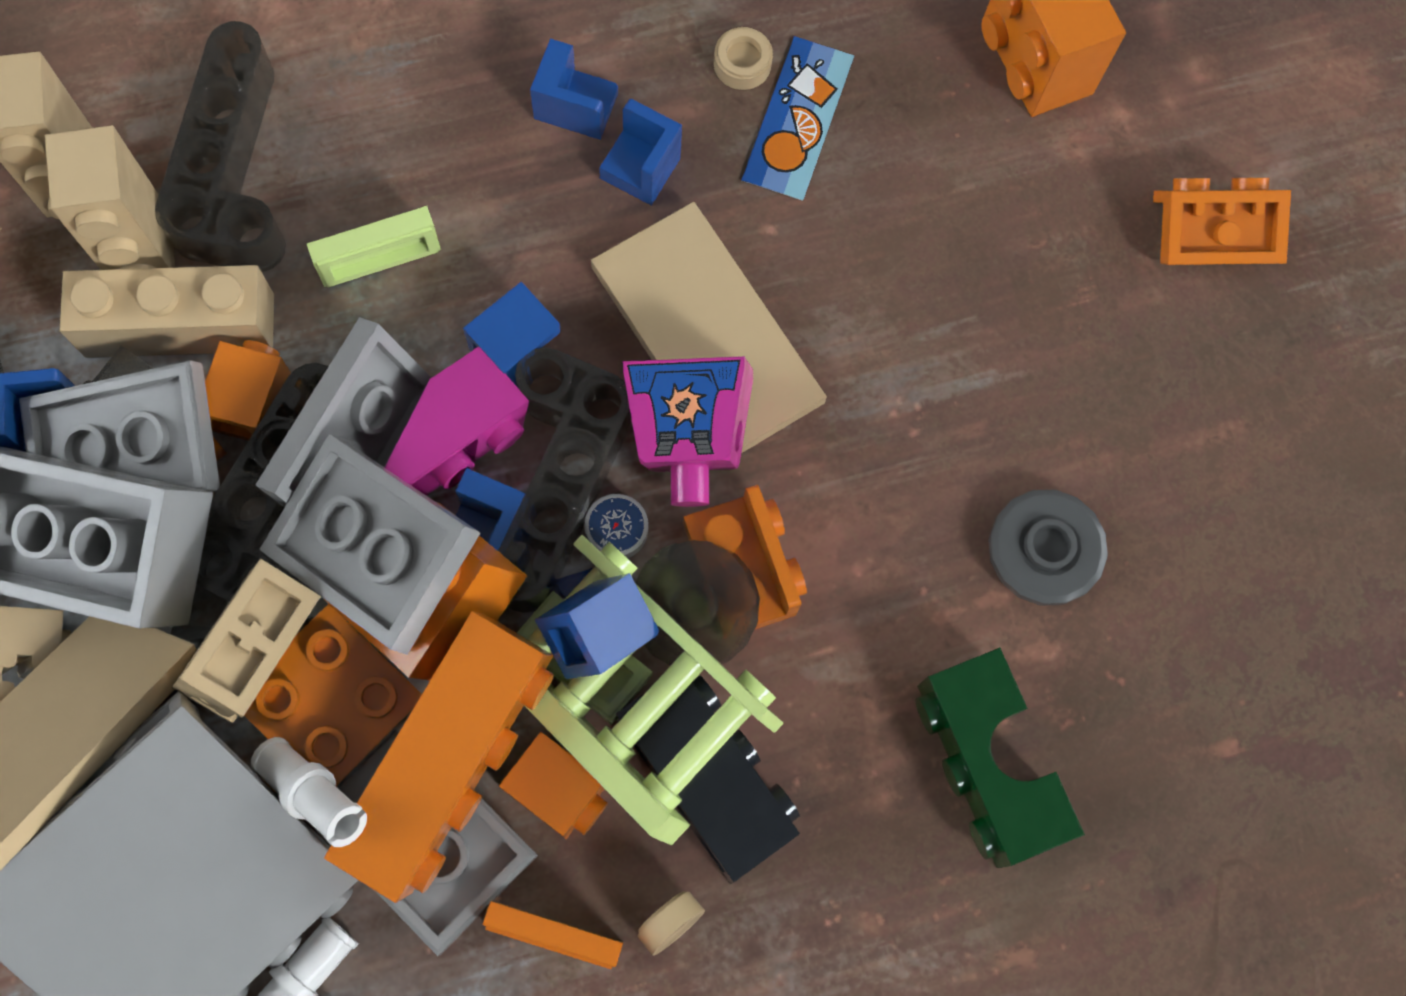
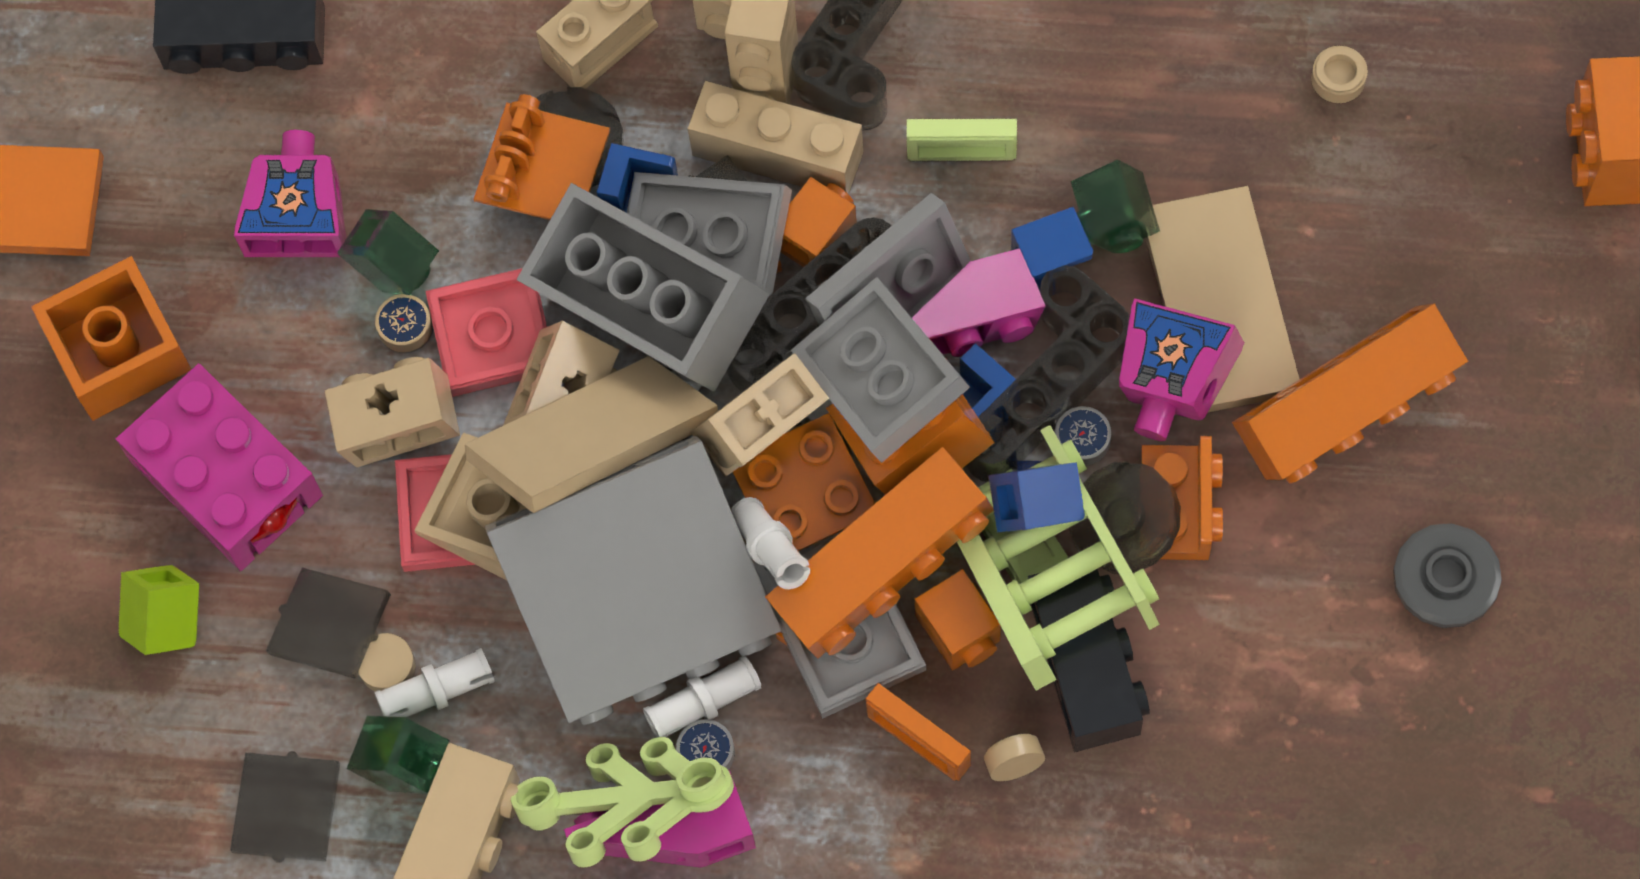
camera: 35 degrees right, 5 degrees down
blue panel [530,38,618,140] -> none
blue panel [599,99,682,206] -> none
sticker [741,36,854,201] -> none
dark green arch [915,647,1085,868] -> none
none -> clear green brick [1071,159,1160,254]
none -> orange brick [1232,303,1469,484]

